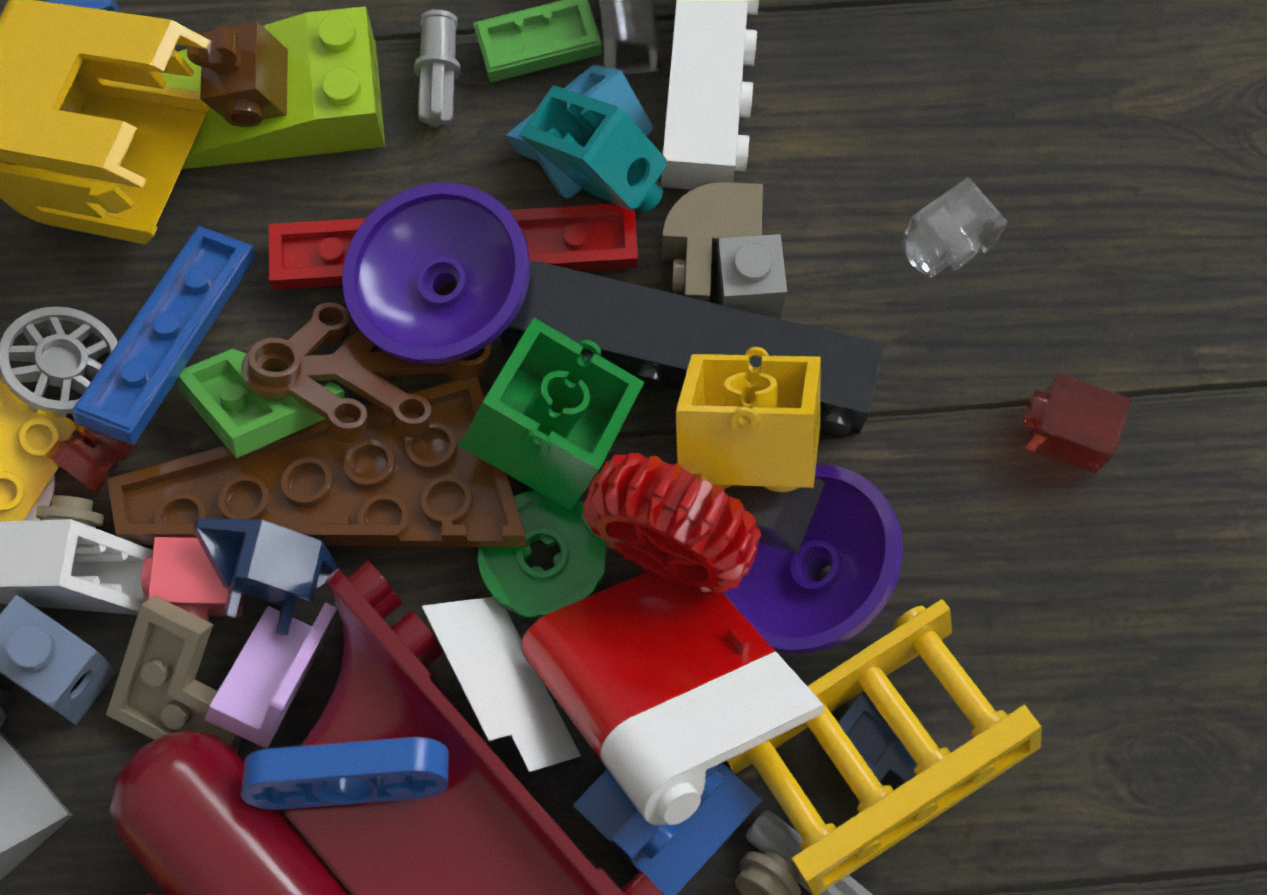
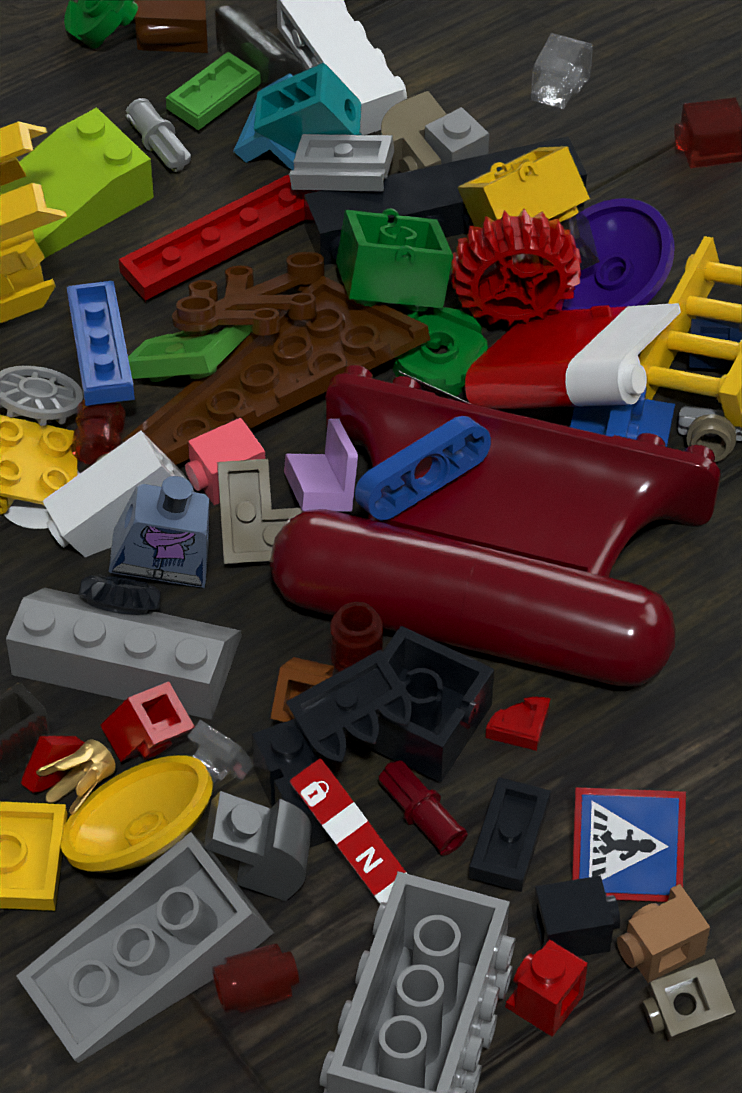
camera: 30 degrees left, 20 degrees down
reddish brown brick [187,21,288,127] -> none
dark blue piece [193,518,340,636] -> none
dark purple dish [342,183,530,364] -> none
none -> light grey plate [289,134,394,191]

